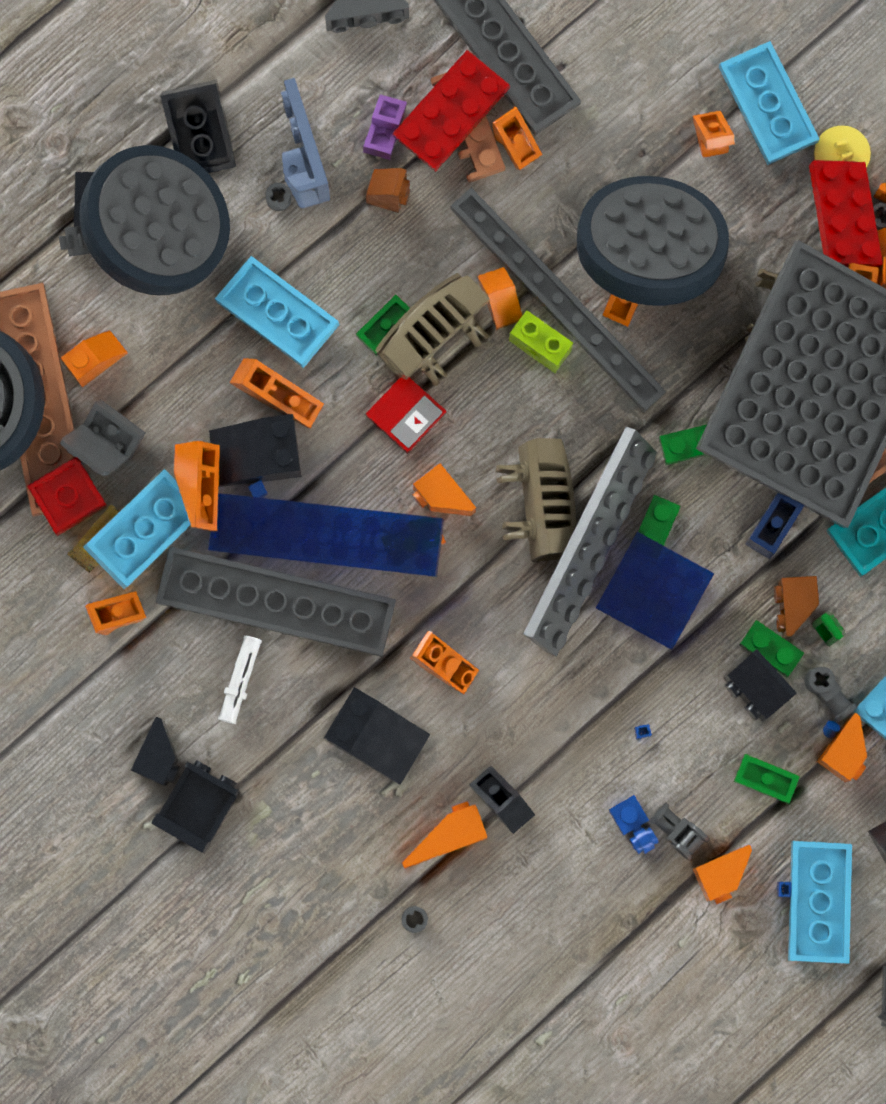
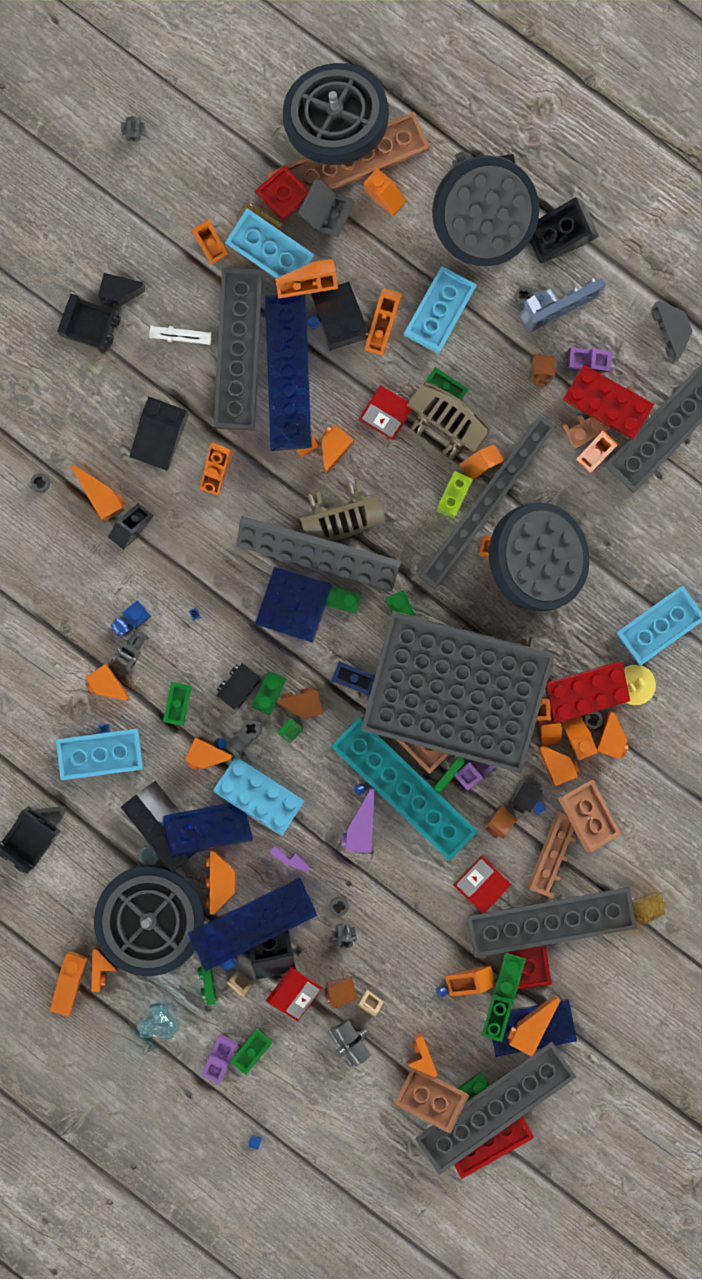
camera: 75 degrees right, 5 degrees up
orange slope [693,111,735,157] -> none

